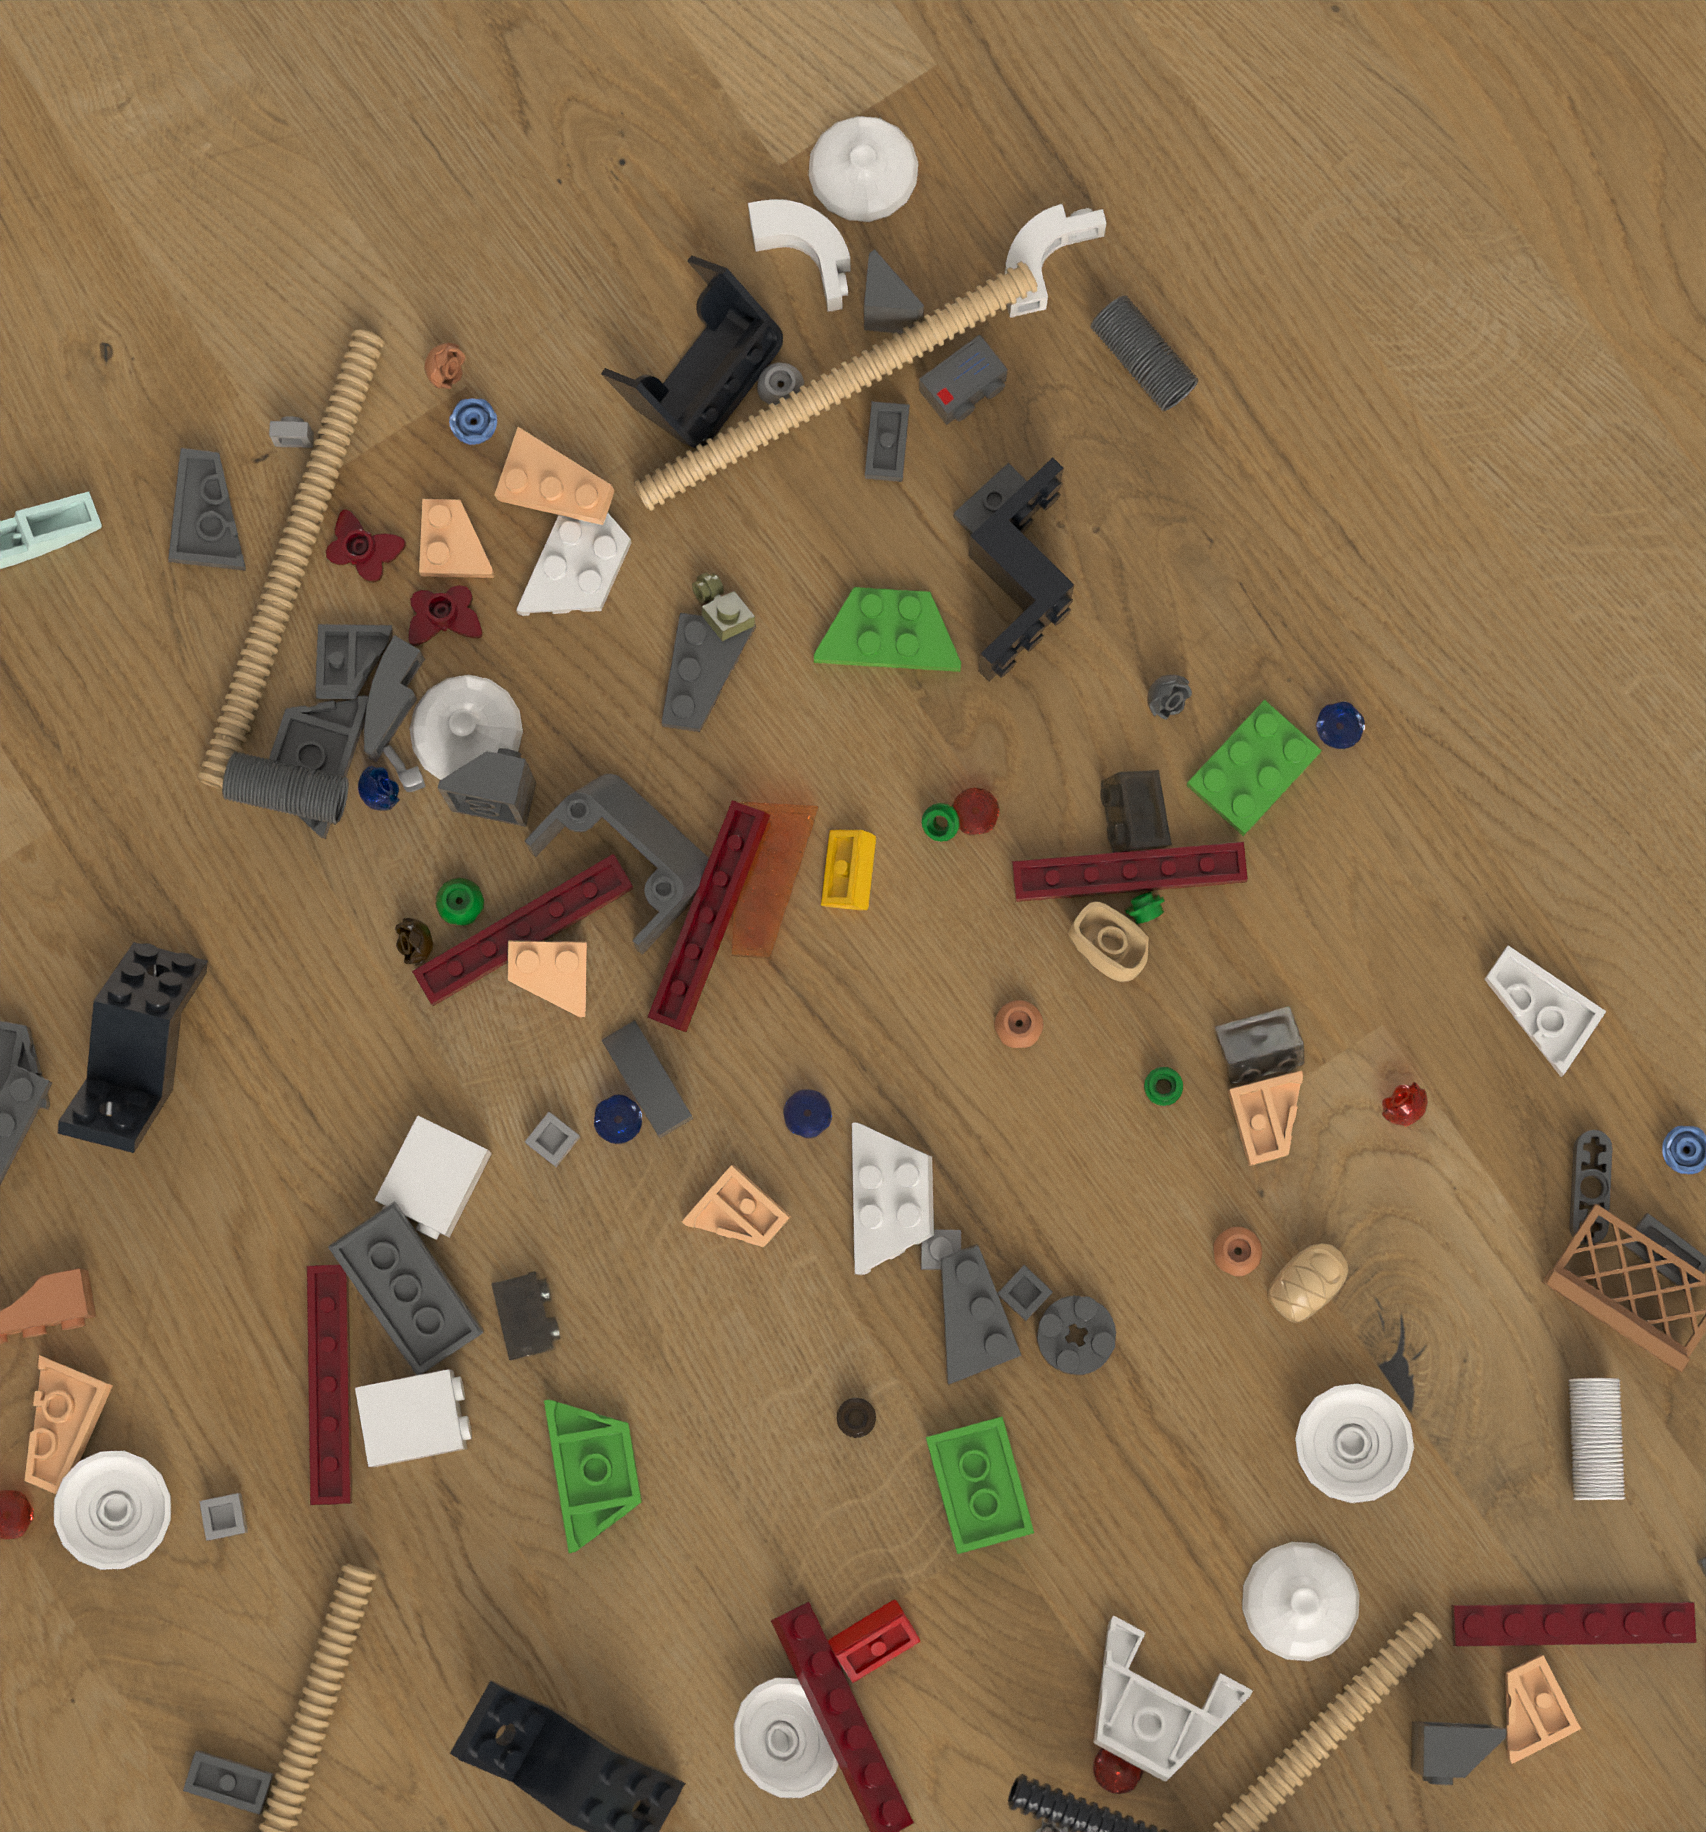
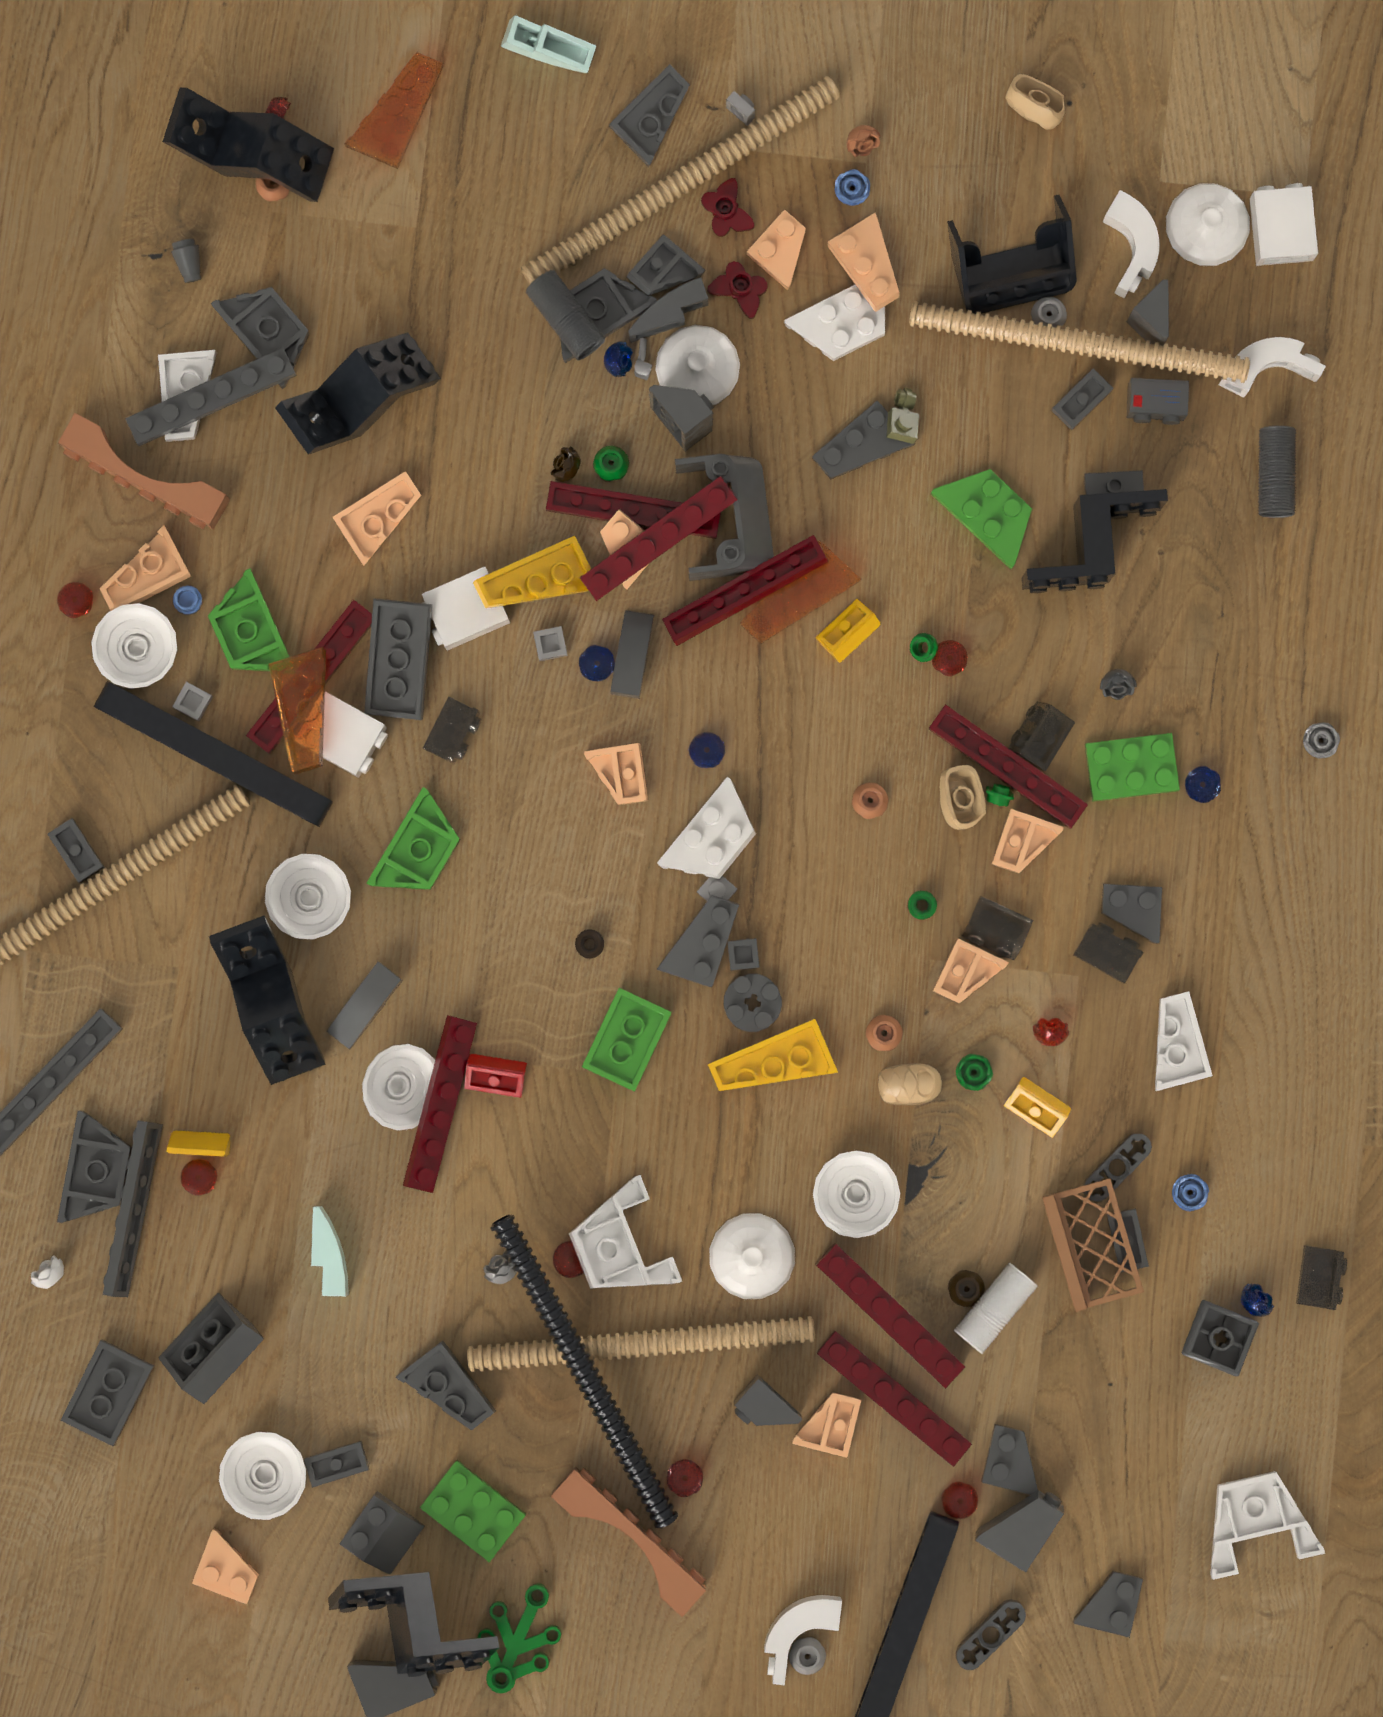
camera: 40 degrees right, 5 degrees up
none -> black beam [93,681,333,827]
none -> medium blue plate [173,586,202,615]
none -> bright green wing [208,568,296,672]
none -> white hat [265,854,351,939]
none -> clear orange wing [269,647,326,775]
none -> dark grey slope [327,962,403,1050]
none -> light nougat wing [333,471,421,566]
none -> yellow wing [473,535,591,608]
none -> dark red plate [580,475,738,601]
none -> yellow wing [708,1019,838,1091]
none -> dark red arch [815,1243,965,1389]
none -> dark brown plate [948,1270,985,1307]
none -> green plate [956,1054,993,1091]
none -> light nougat wing [991,809,1064,874]
none -> yellow slope [1004,1077,1071,1138]
none -> tan piece [1005,74,1065,130]
none -> clear smoke bracket [1073,922,1144,984]
none -> dark grey wing [1101,884,1162,944]
none -> white brick [1250,183,1318,266]
none -> light grey plate [1303,722,1340,759]

